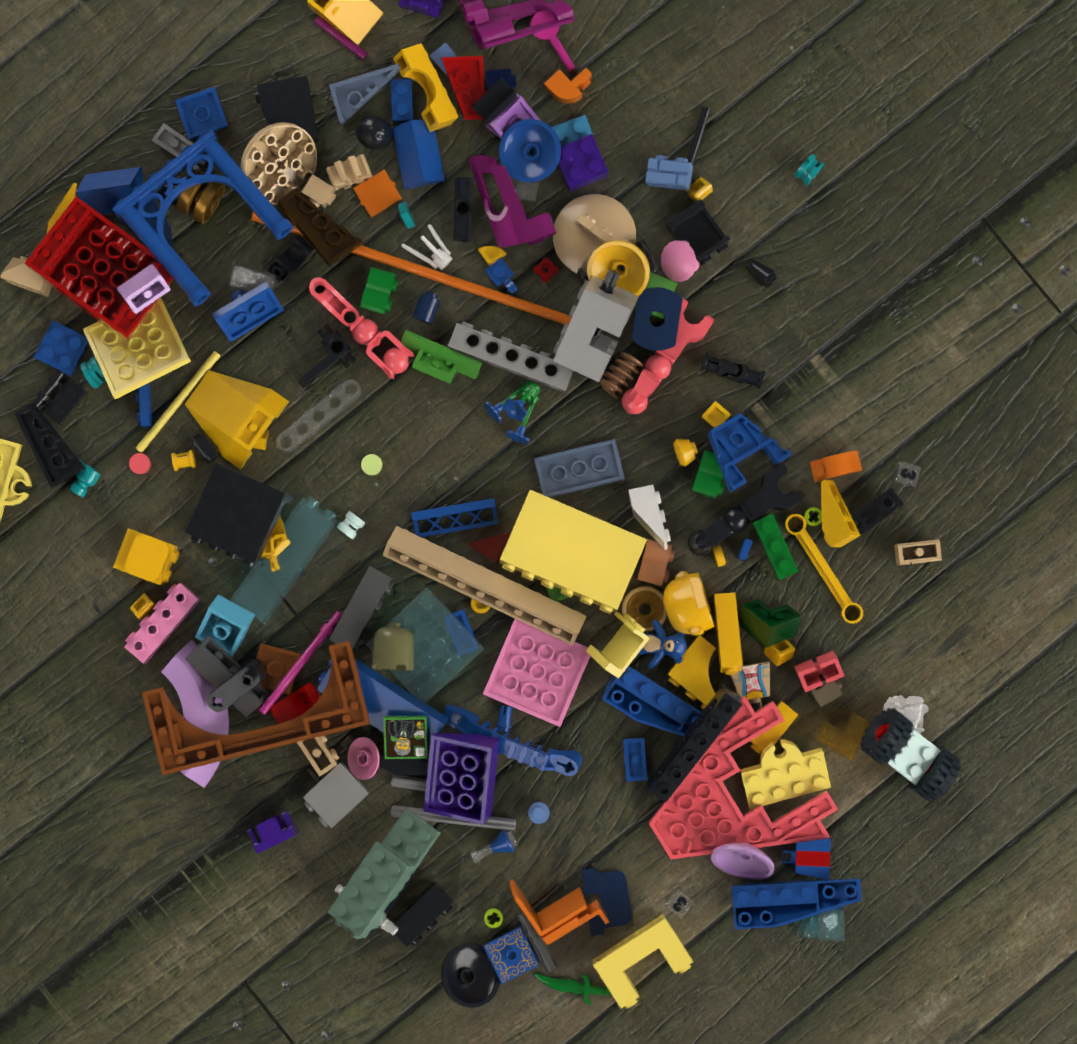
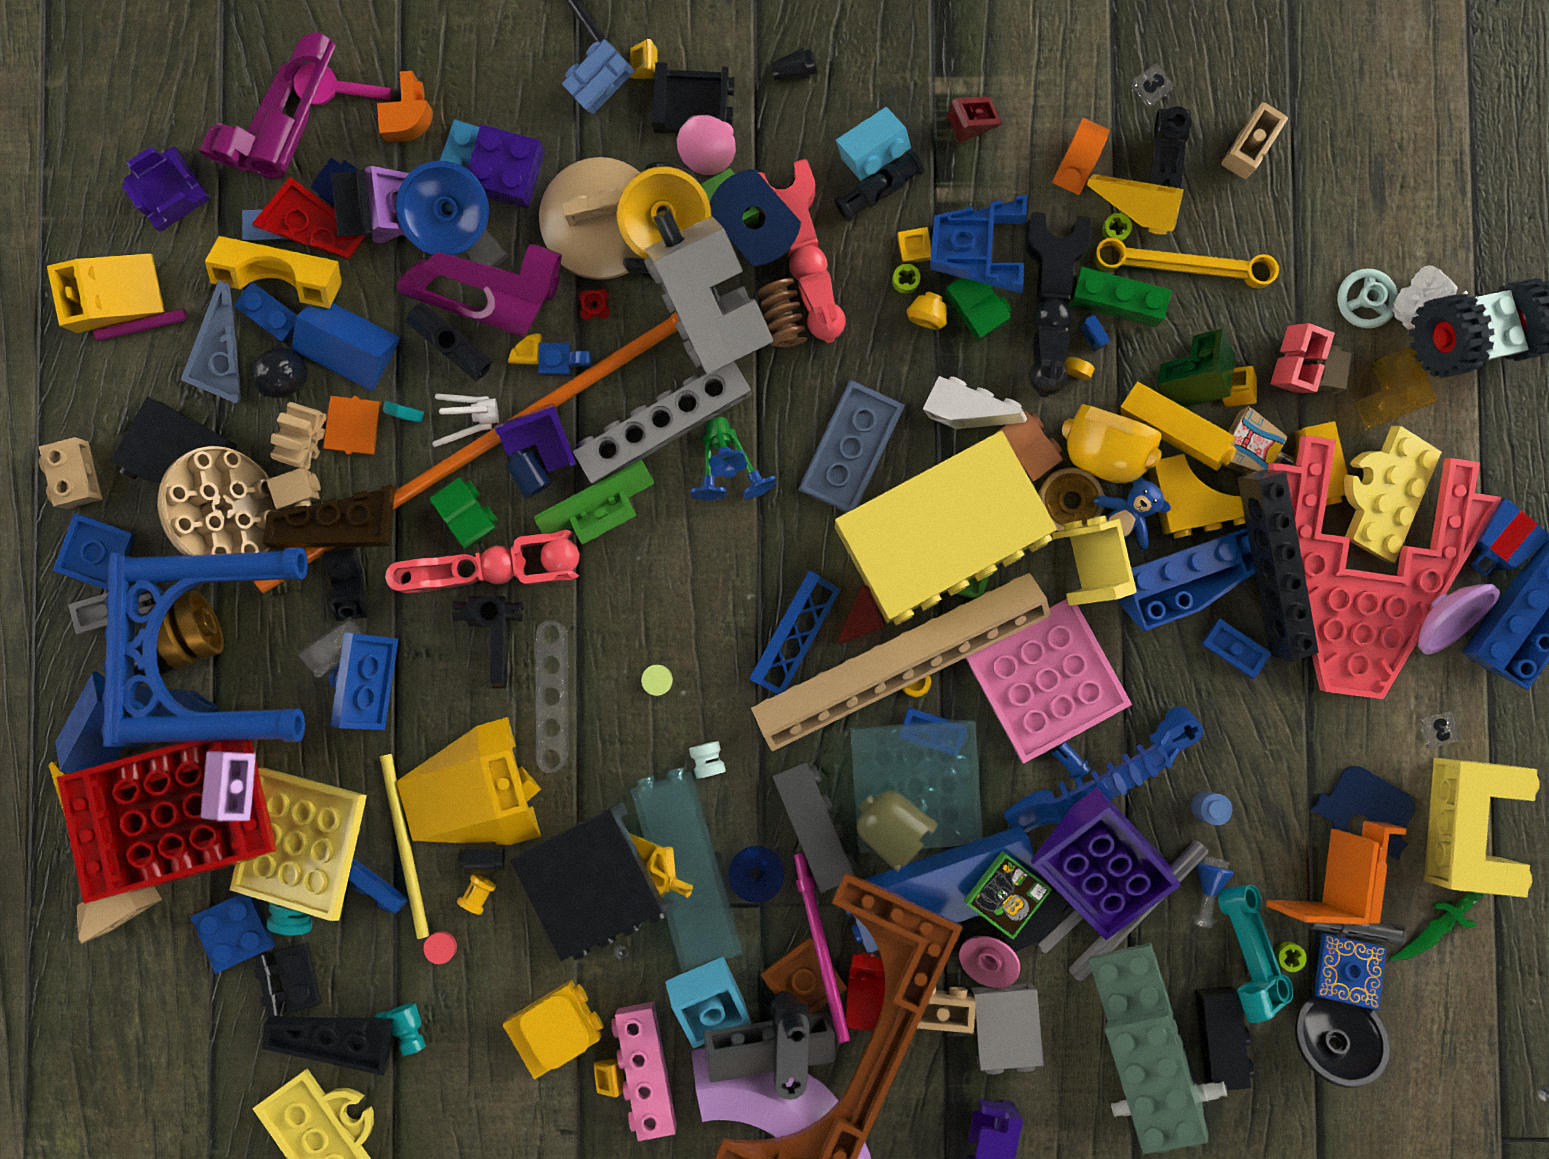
camera: 50 degrees left, 0 degrees up
none -> tan brick [39,437,103,509]
none -> dark purple panel [495,403,577,473]
none -> clear blue piece [728,846,784,903]
none -> medium azure brick [836,107,911,181]
none -> lime bush [892,264,921,294]
none -> dark red slope [947,97,1002,143]
none -> teal piece [1218,884,1293,1023]
none -> light aqua piece [1337,269,1398,329]

